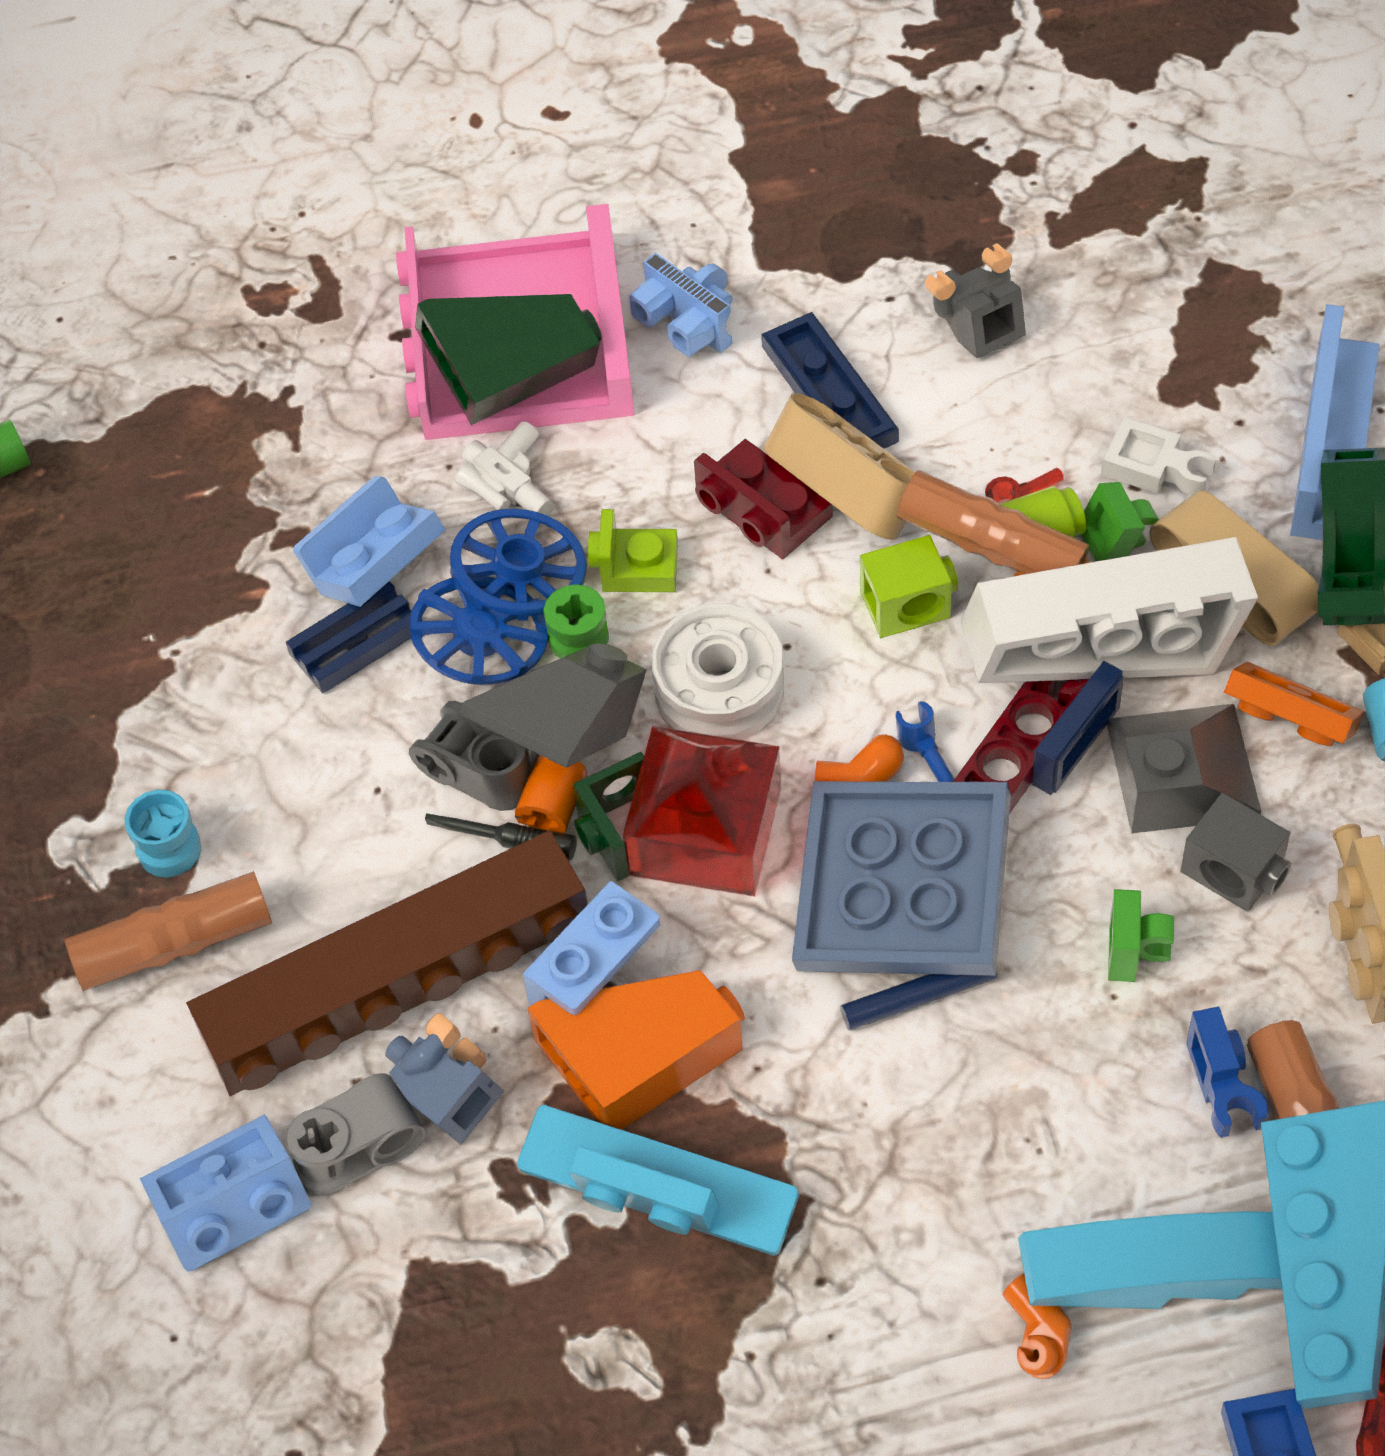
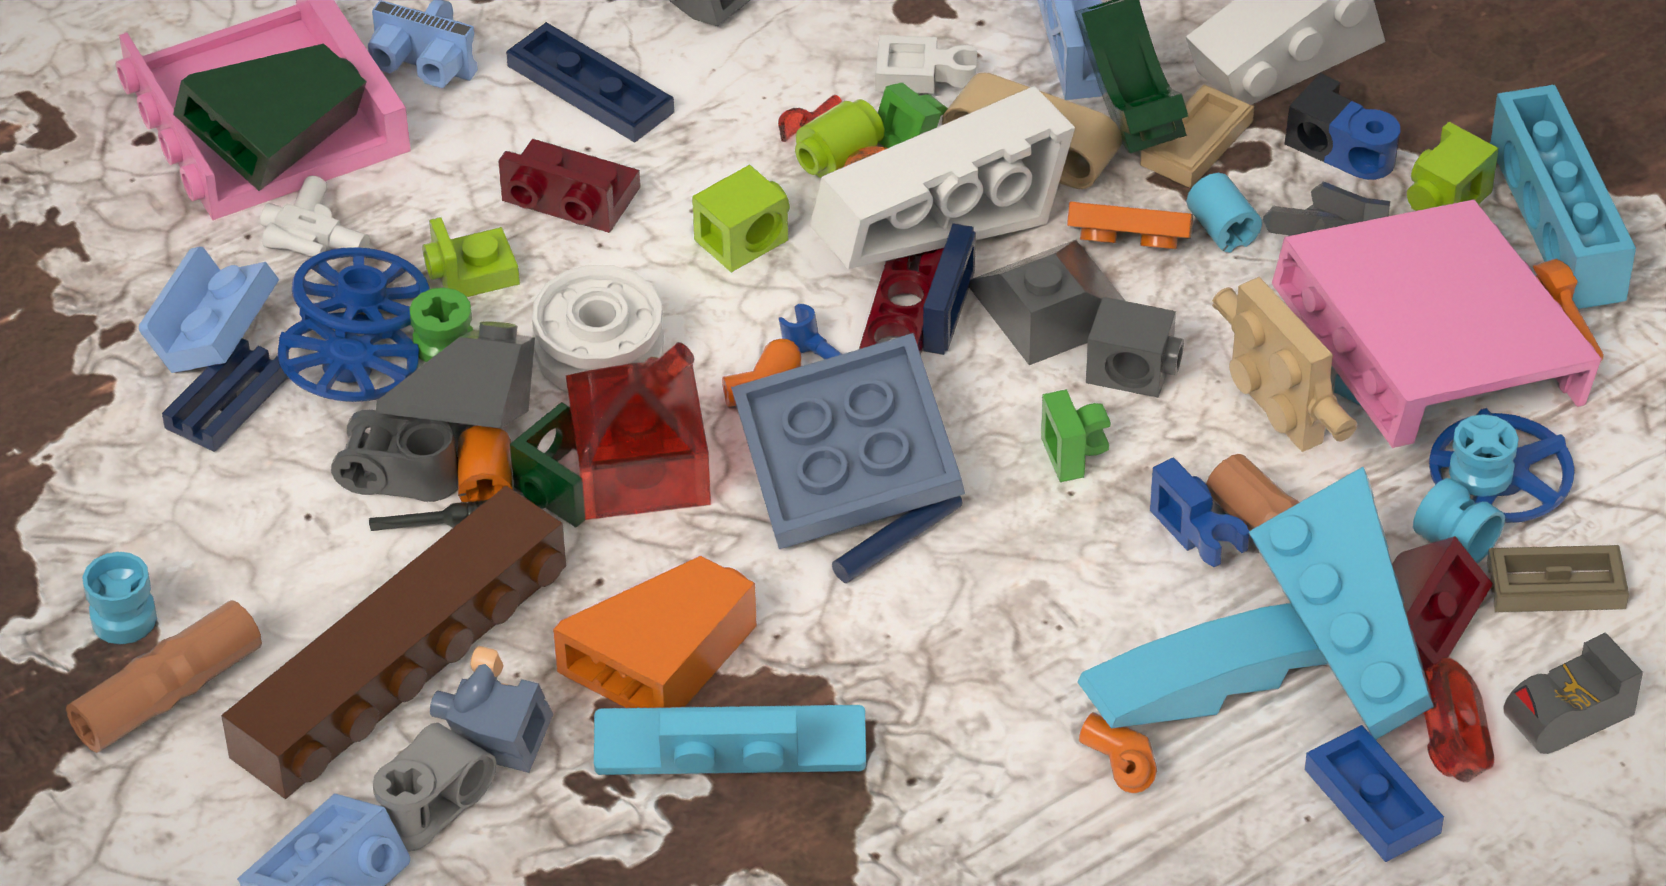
camera: 25 degrees left, 10 degrees down
light blue bracket [523,881,660,1015] -> none
tan beam [763,393,915,540] -> none
nougat axle [897,470,1090,574] -> none

